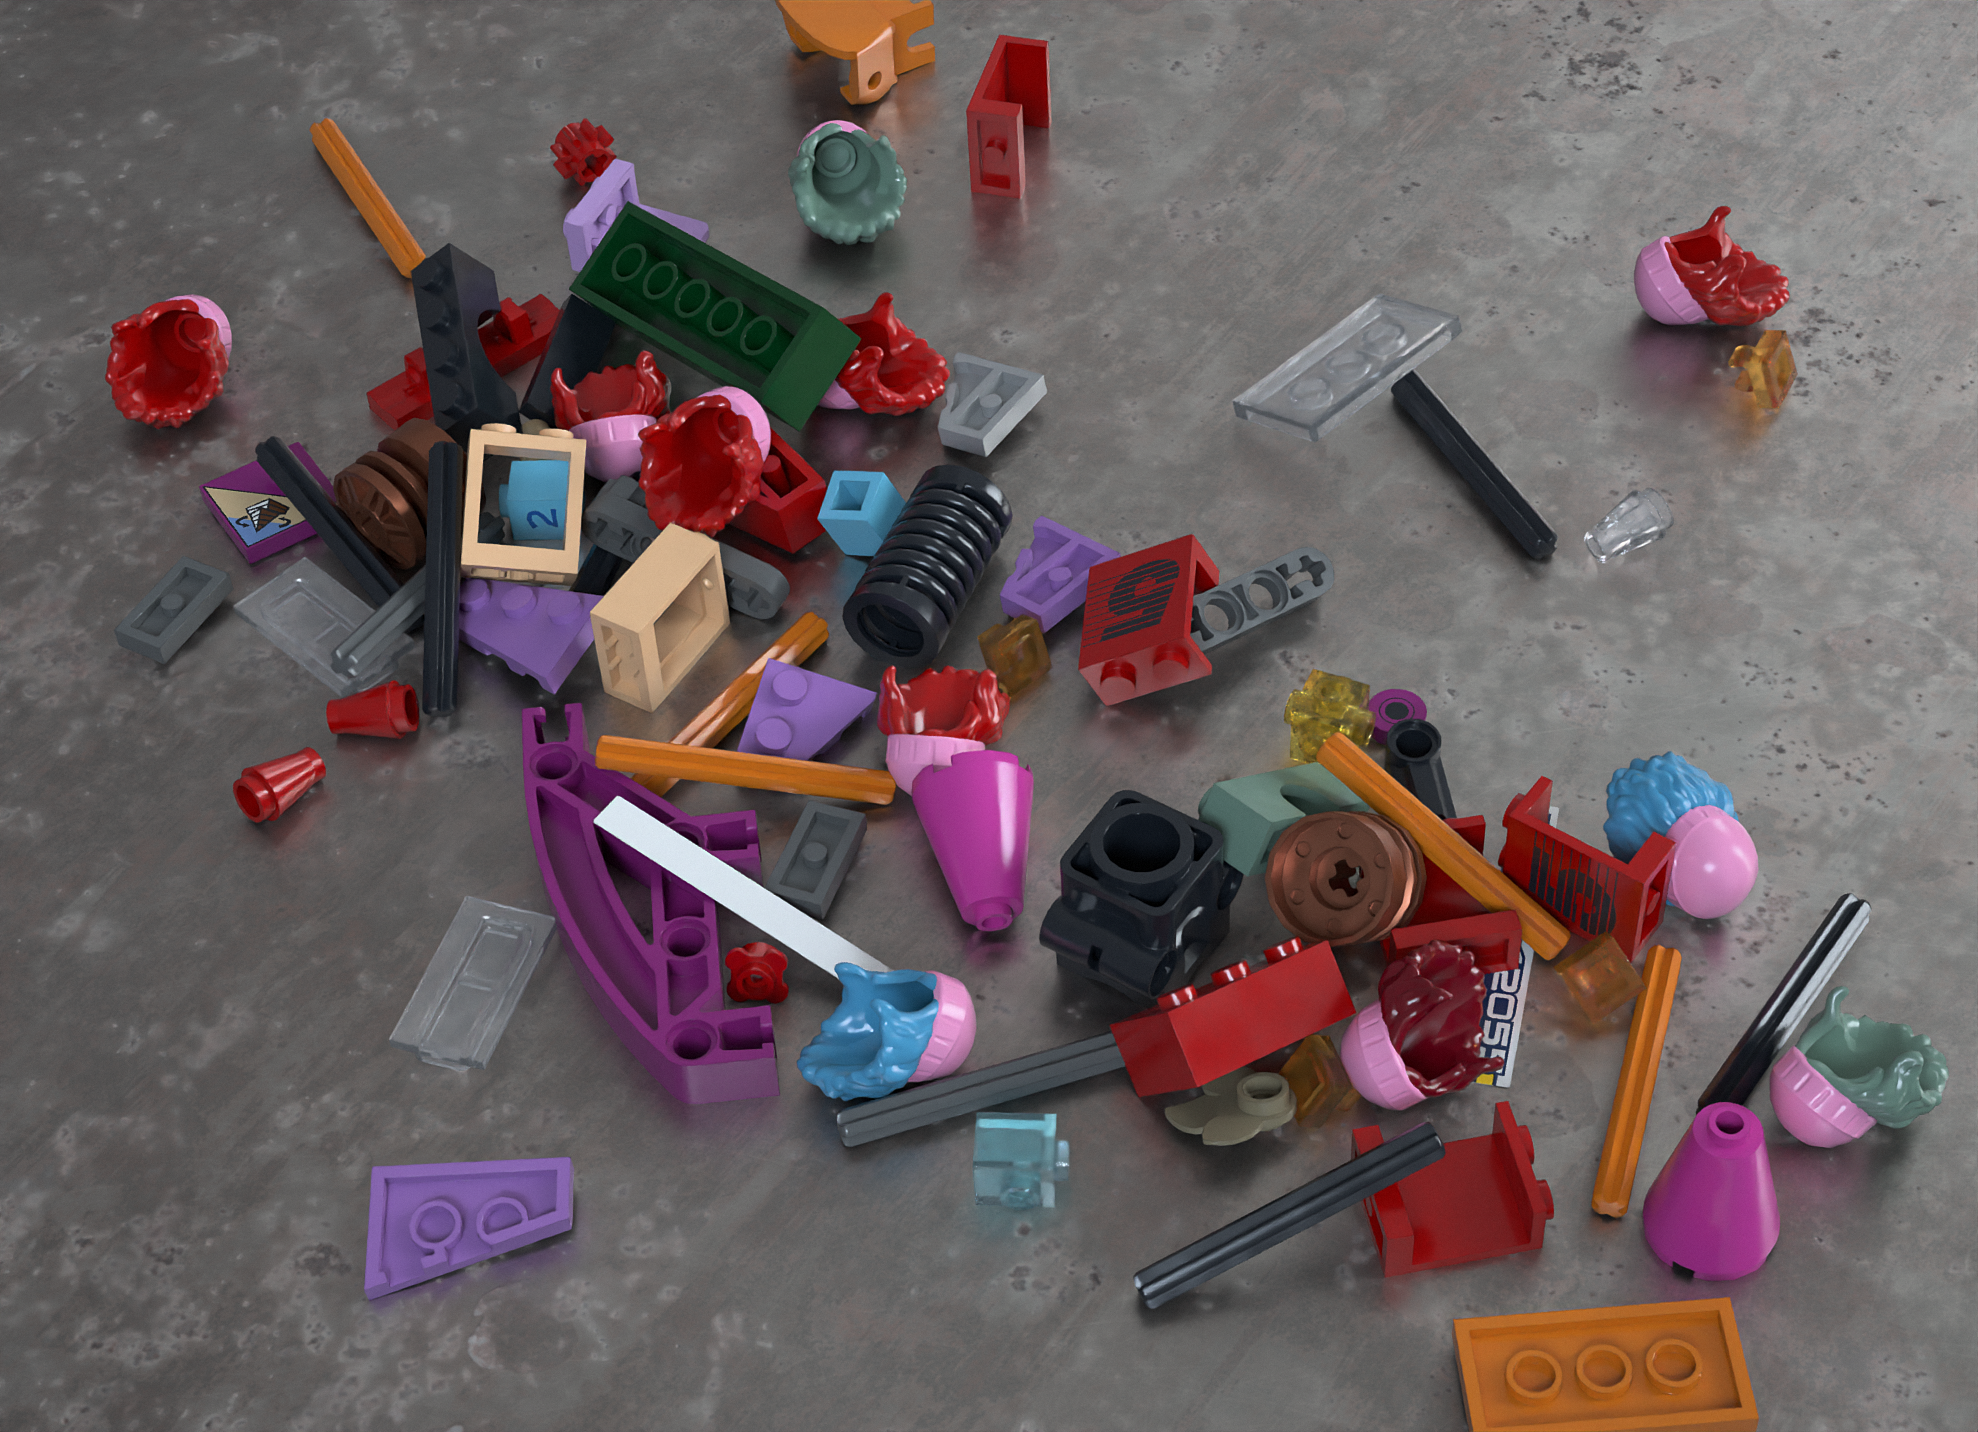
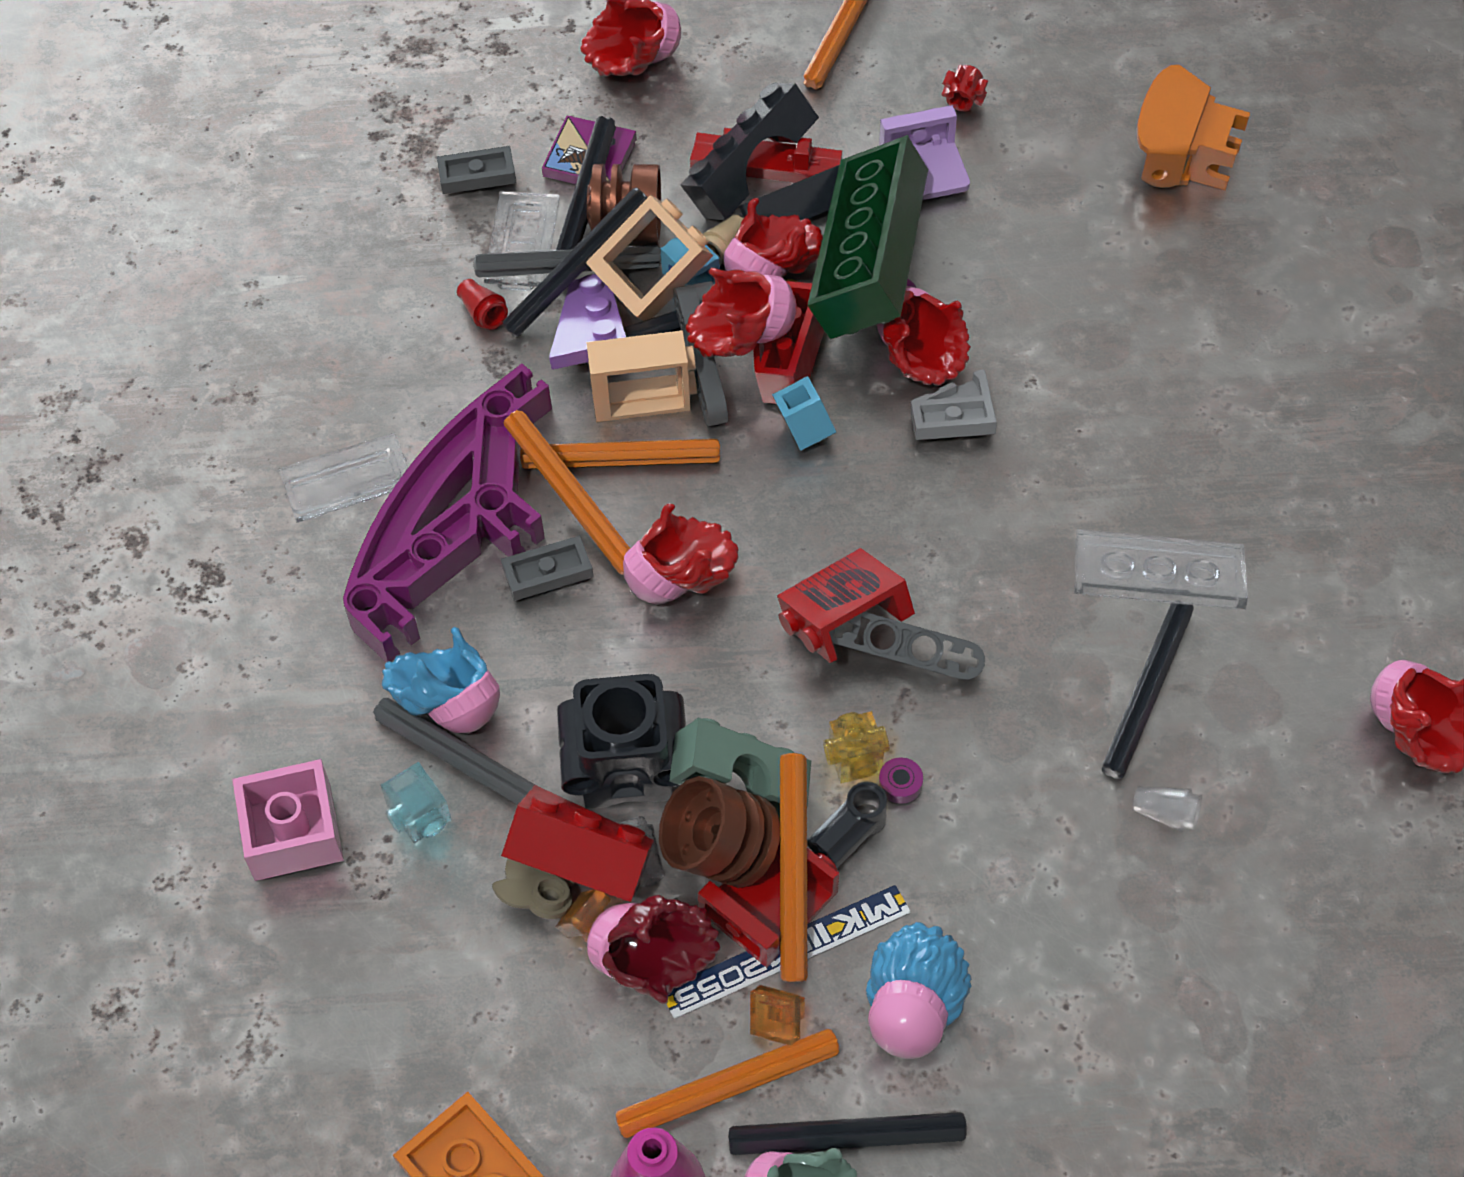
camera: 50 degrees right, 10 degrees up
red cone [233,747,326,823] -> none
medium lavender wing [364,1157,574,1301] -> none
white sticker [593,796,894,979] -> none
red plate [725,942,789,1004] -> none
medium lavender wing [736,658,877,761] -> none
sand green hair [788,120,907,245] -> none
black piece [842,464,1013,669] -> none
dark pink cone [911,750,1034,931] -> none
red panel [966,34,1052,199] -> none
clear orange tile [977,614,1053,698] -> none
medium lavender wing [1000,515,1121,633] -> none
black axle [1133,1122,1446,1308] -> none
red panel [1351,1101,1554,1278] -> none
red panel [1498,776,1676,963] -> none
clear orange tile [1728,330,1798,408] -> none
none -> bright pink brick [232,759,344,881]

